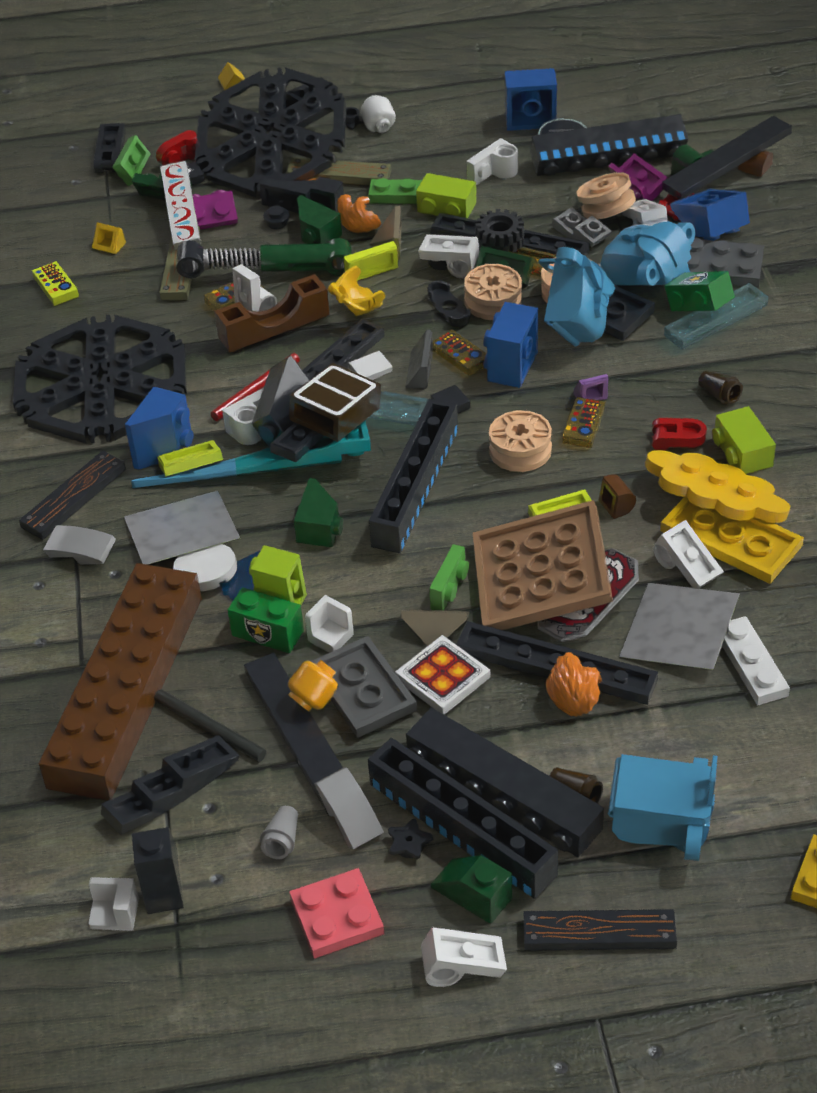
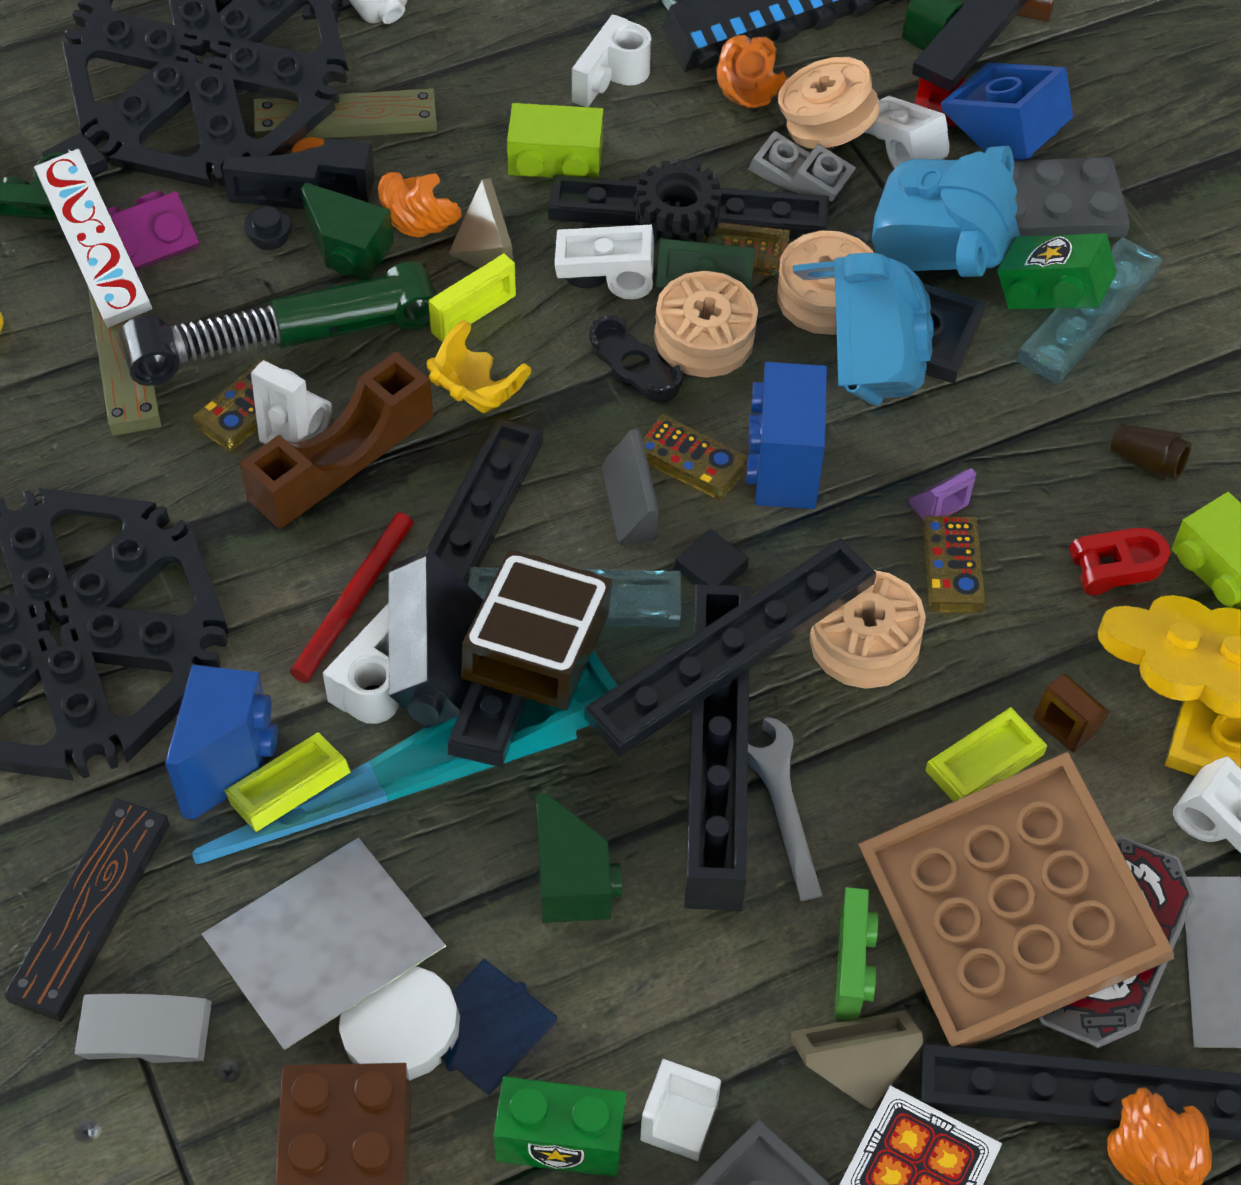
camera: 20 degrees left, 10 degrees up
red plate [156,130,197,166] -> none
lime brick [249,545,307,605] -> none
white panel [349,351,392,380] -> none
bright green plate [369,178,422,204] -> none
magenta bracket [608,154,668,201] -> none
none -> black tile [584,538,877,757]
none -> orange hair [716,35,788,108]
none -> light grey piece [748,717,823,901]

